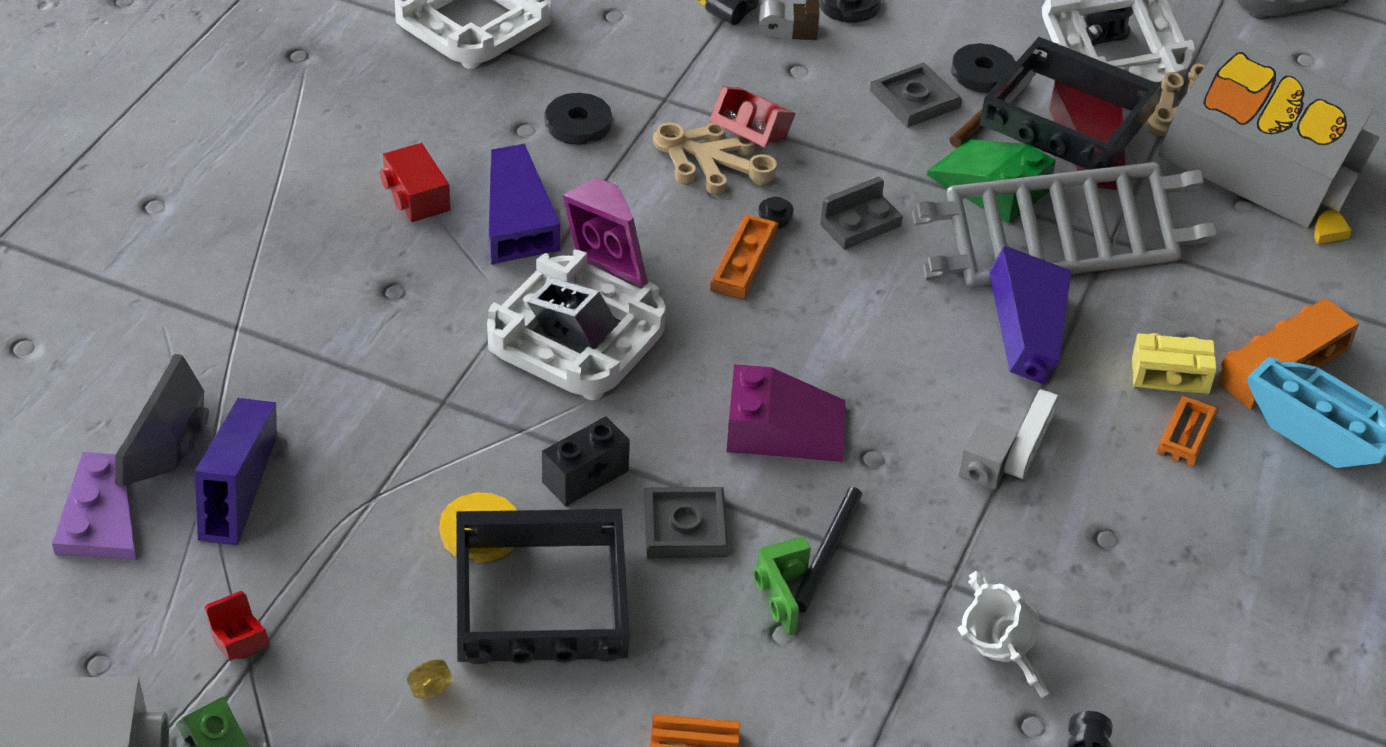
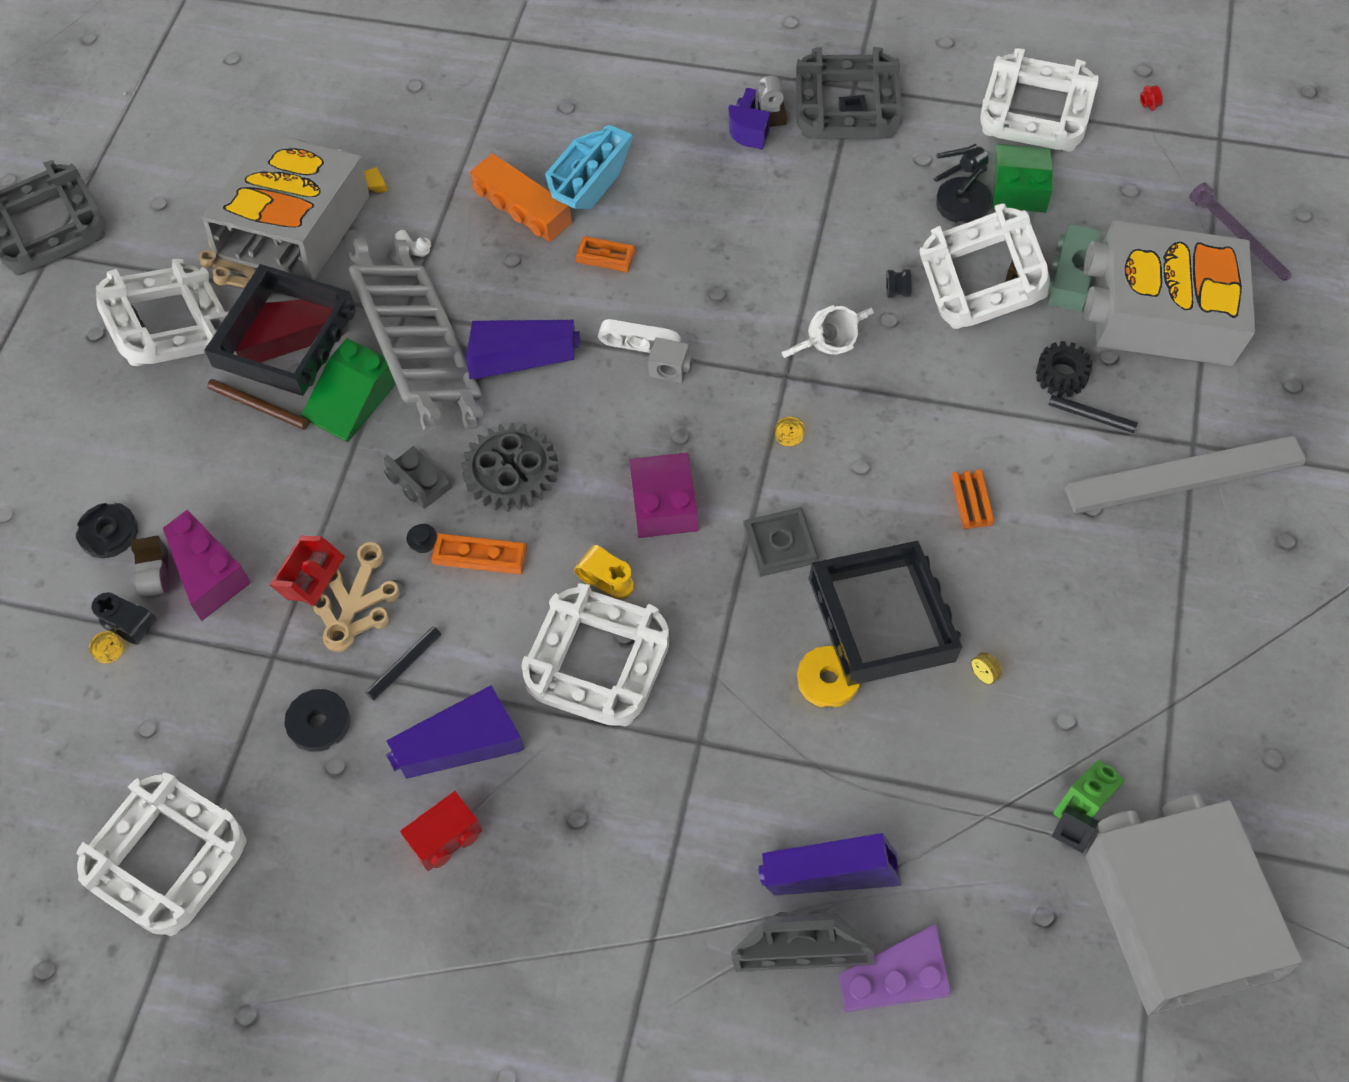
camera: 95 degrees left, 15 degrees up
red bracket [204,591,270,661] -> none
black brick [527,278,618,349] -> none
black brick [542,416,630,507] -> none
magenta slope [563,177,648,287] -> none
bright green bracket [753,536,811,635] -> none
black bar [794,487,862,613] -> none
dark grey tile [870,62,963,127] -> none
black tile [951,43,1016,93] -> none
light yellow brick [1132,333,1216,394] -> none
none -> magenta wedge [163,510,251,621]
none -> black bar [365,626,442,701]
none -> white arm [395,230,431,257]
none -> dark grey gear [461,423,559,512]
none -> yellow piece [574,545,634,599]
none -> clear yellow tile [775,417,804,447]
none -> black tile [1051,805,1099,853]

